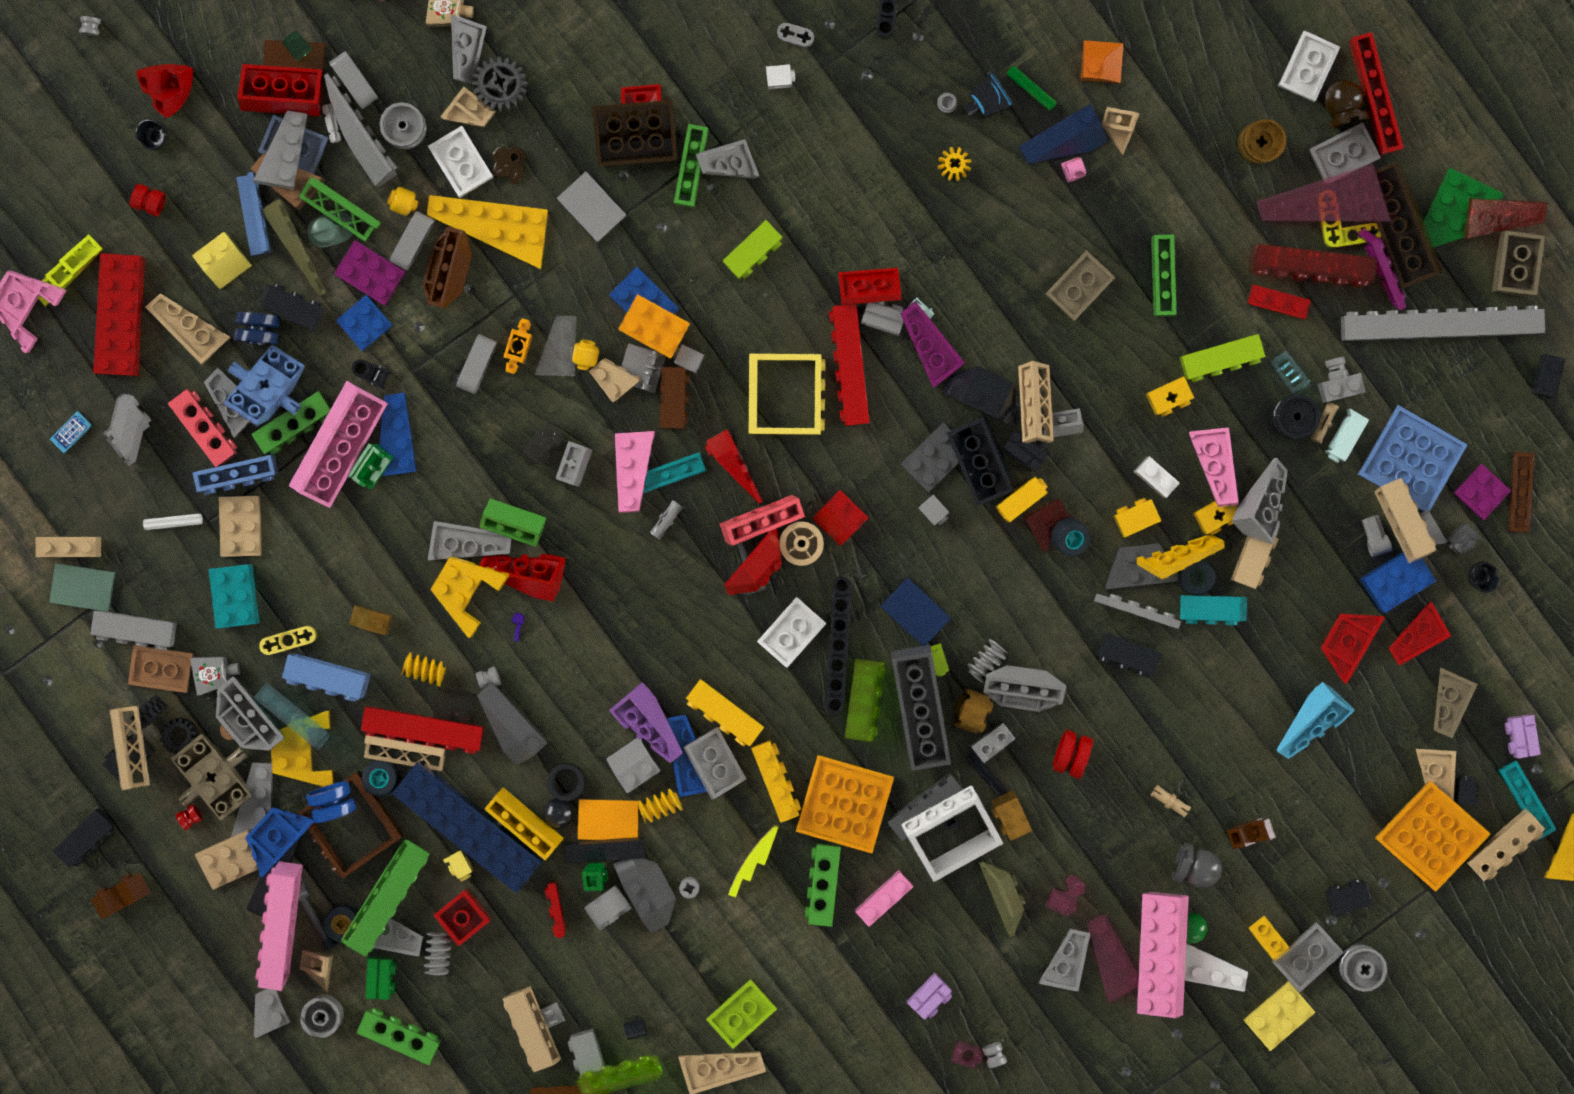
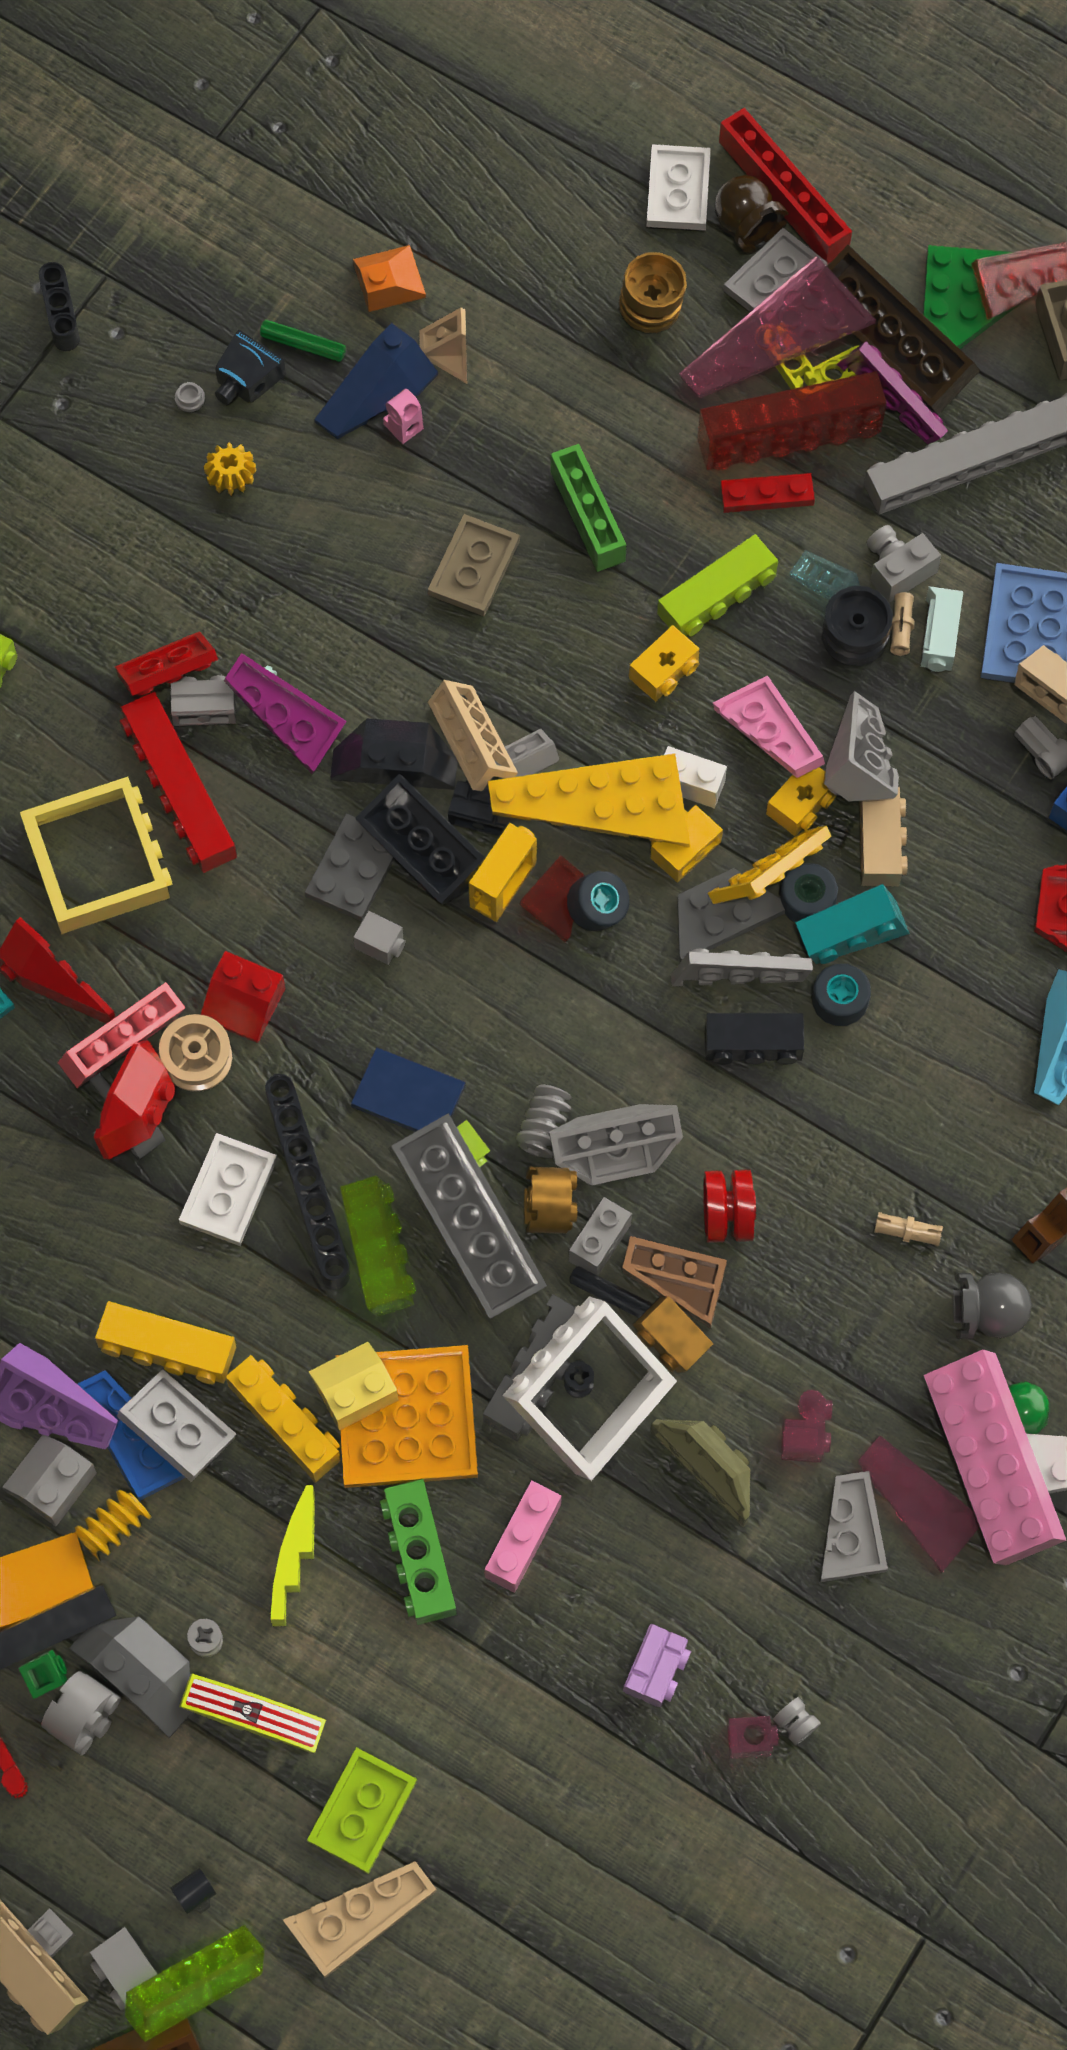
camera: 20 degrees left, 20 degrees down
none -> slope [179,1674,326,1753]
none -> light yellow slope [309,1342,398,1430]
none -> yellow wing [488,753,690,847]
none -> medium nougat wedge [622,1236,727,1329]
none -> black wheel [812,964,871,1026]

